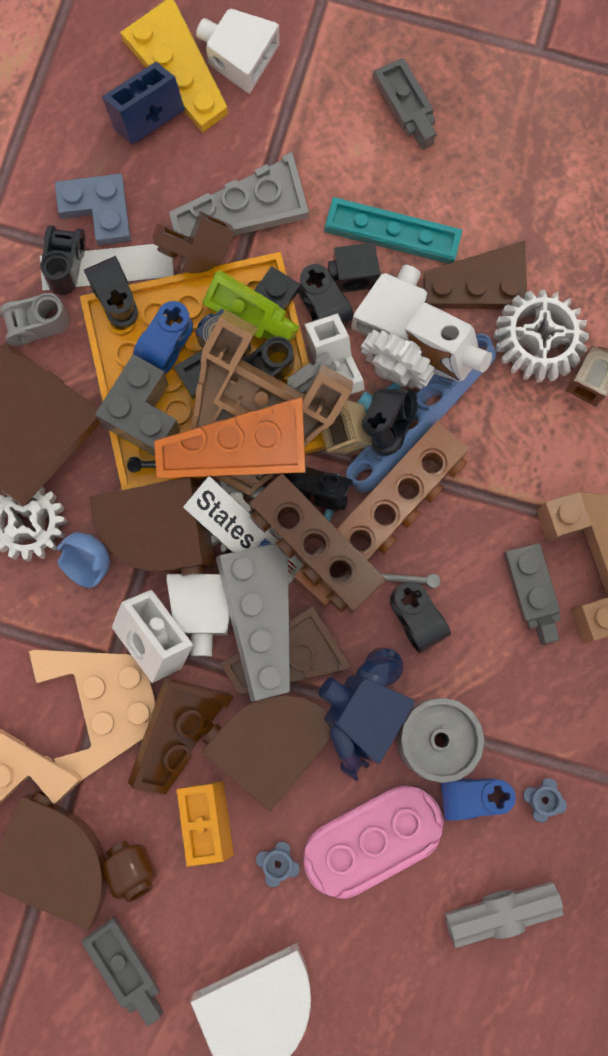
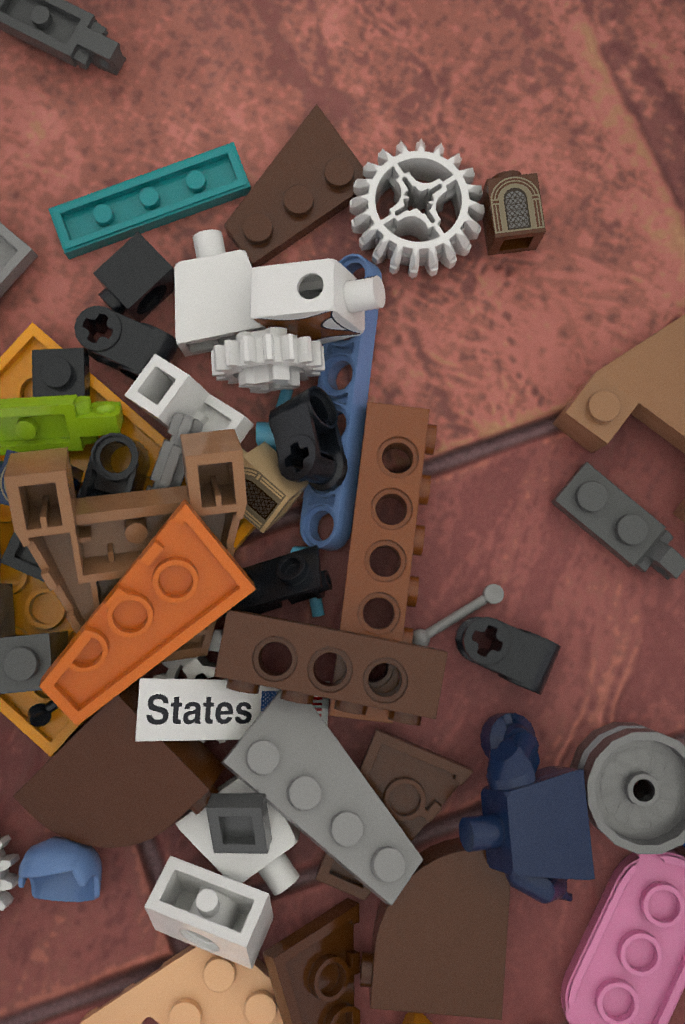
camera: 30 degrees left, 5 degrees up
none -> dark grey plate [206,793,272,854]

